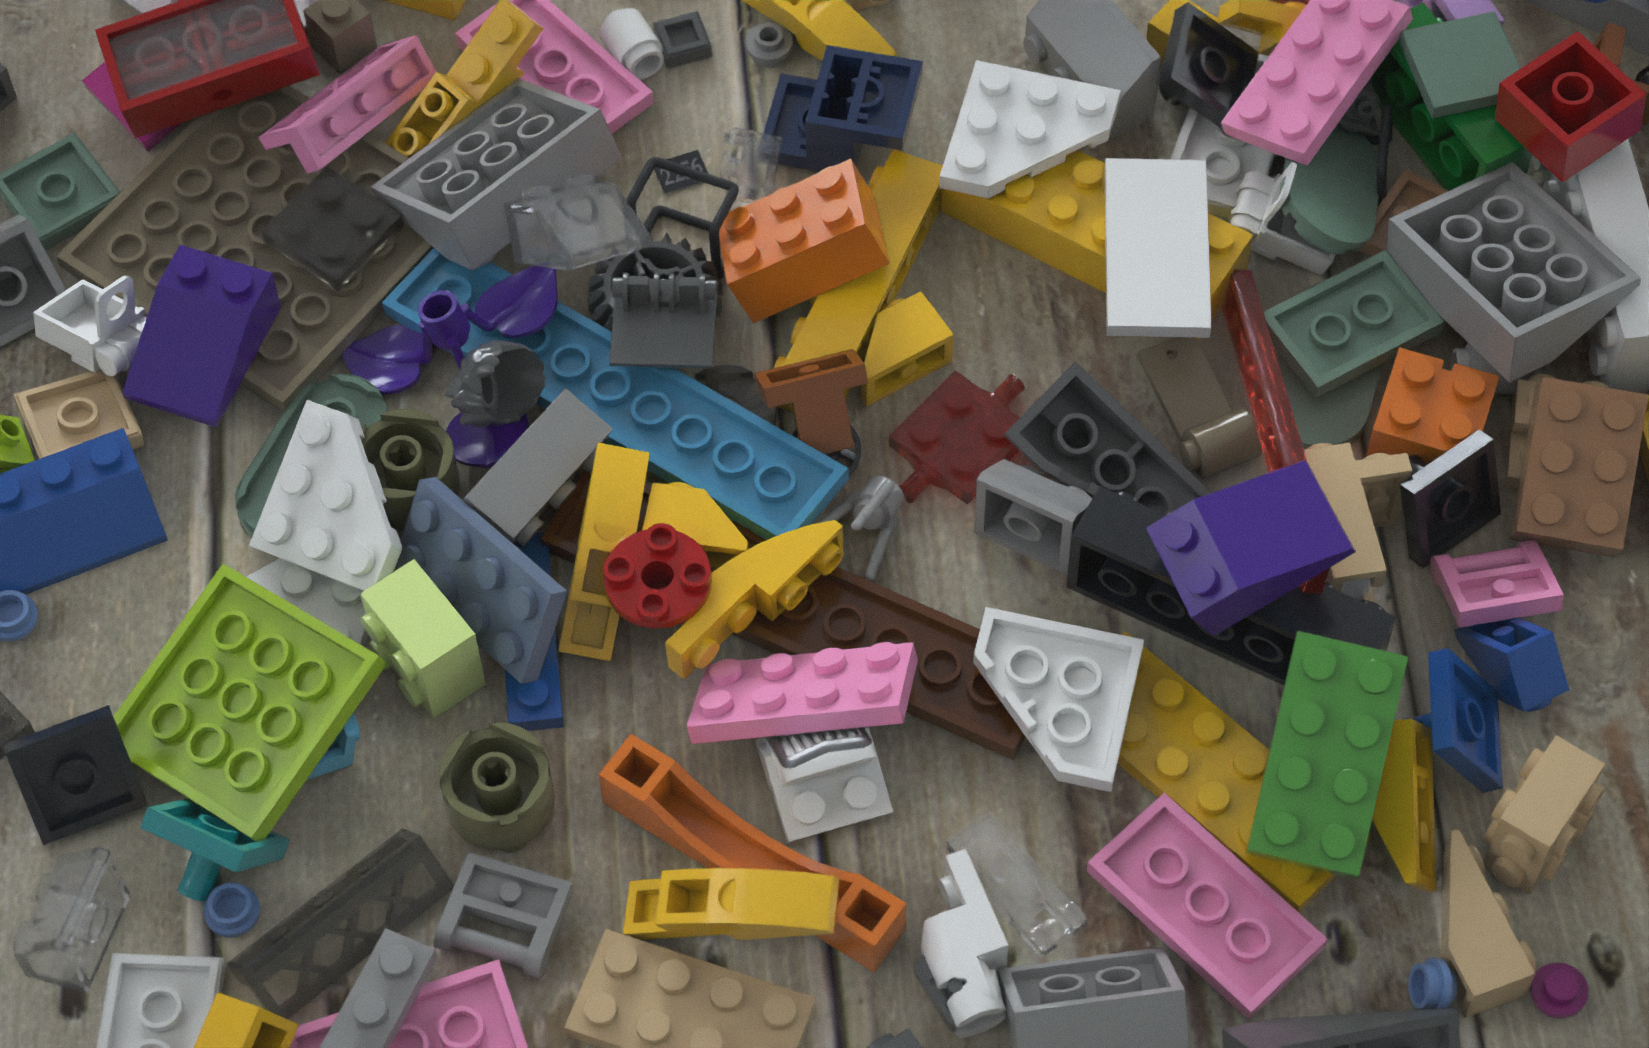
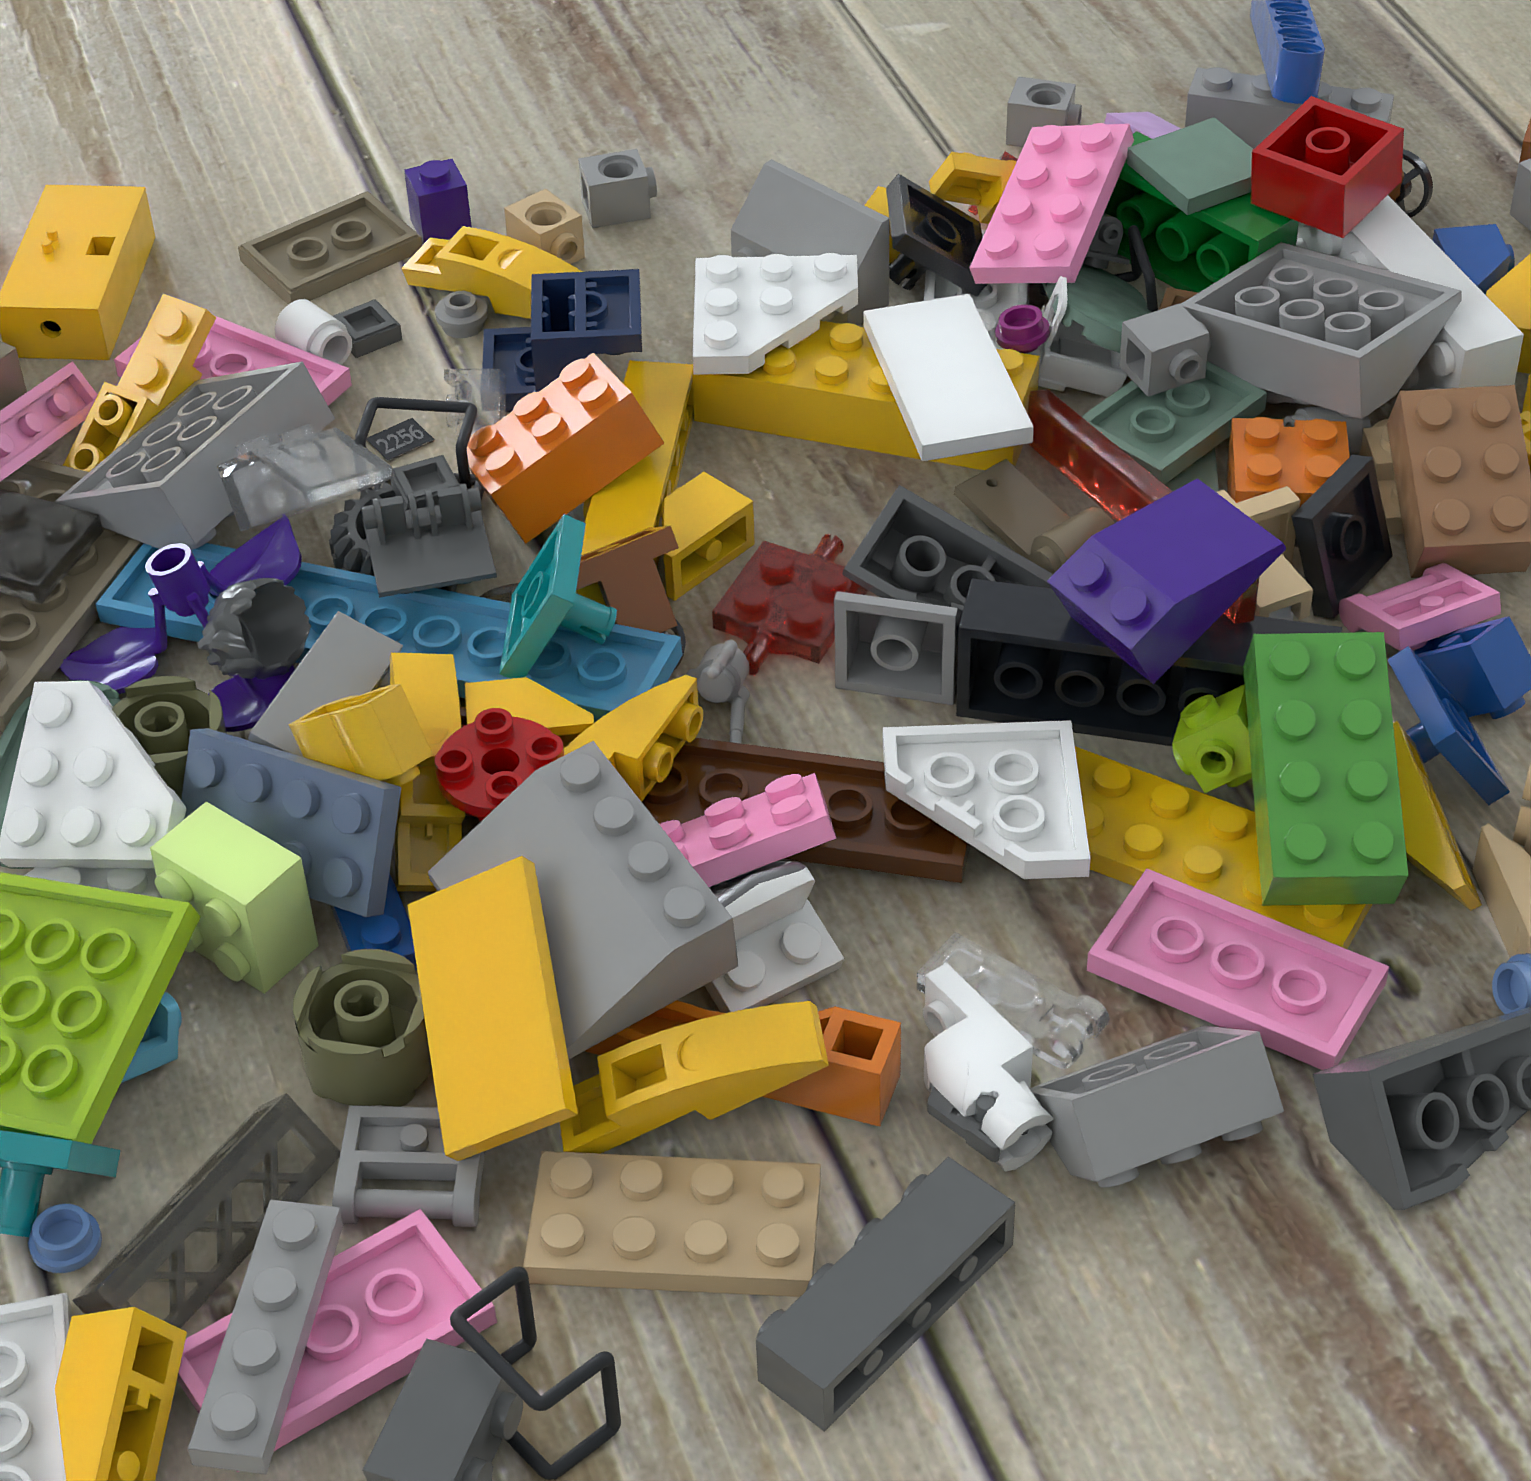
camera: 15 degrees left, 15 degrees down
none -> yellow brick [288,684,433,786]
none -> dark grey tile [389,455,459,511]
none -> yellow tile [407,856,578,1161]
none -> light grey slope [428,741,738,1060]
none -> teal tile [499,514,617,679]
none -> magenta plate [995,305,1050,353]
none -> light grey brick [1119,303,1211,397]
none -> lime brick [1172,684,1252,793]

